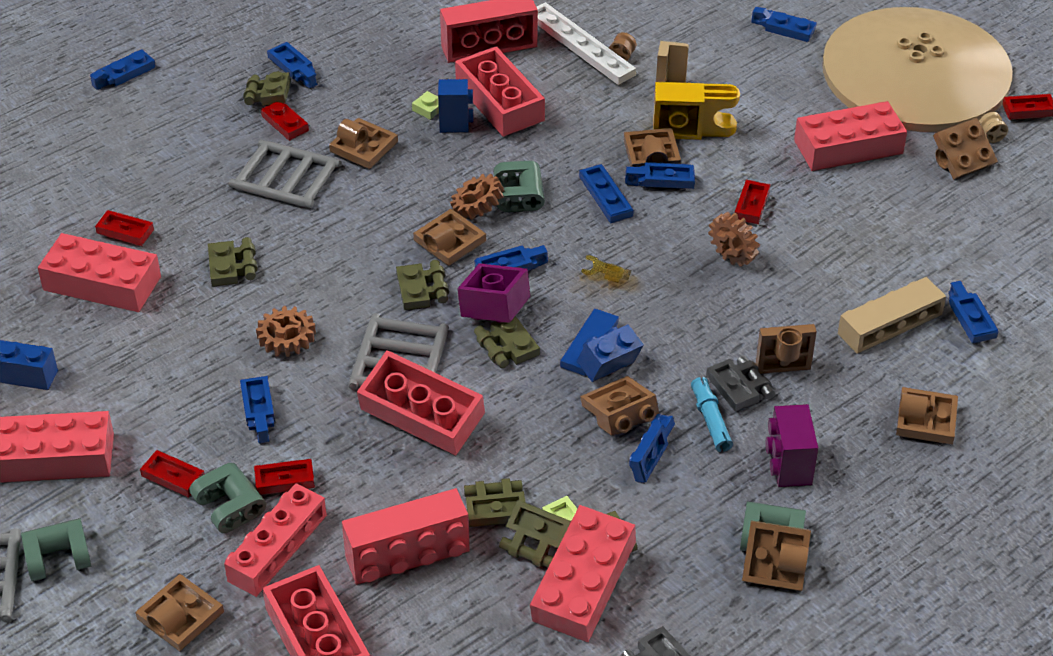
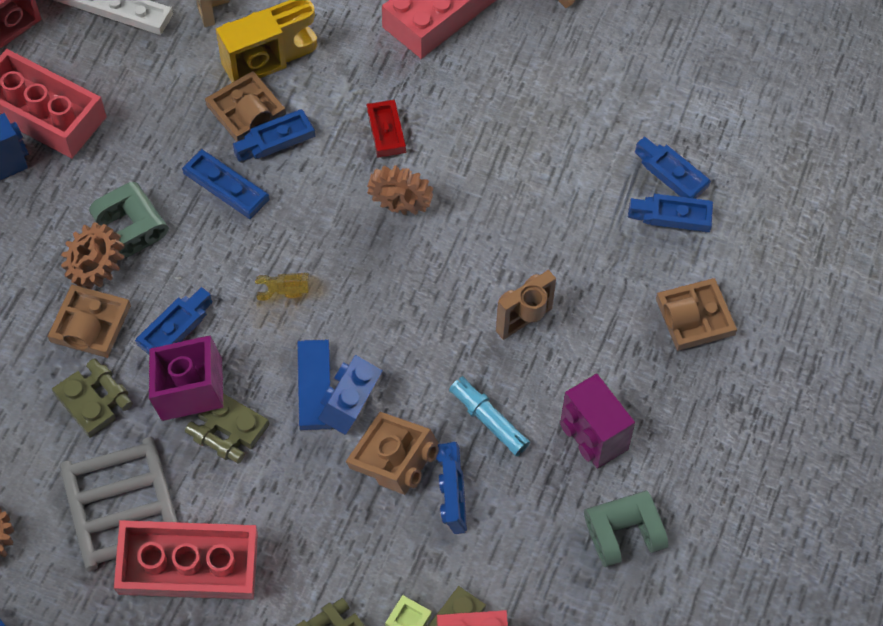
camera: 30 degrees left, 15 degrees up
flat silver plate [706,355,775,412] -> none
medium nougat plate [742,520,811,591] -> none
tan brick [838,277,946,354] -> none
none -> blue hinge [628,194,713,232]

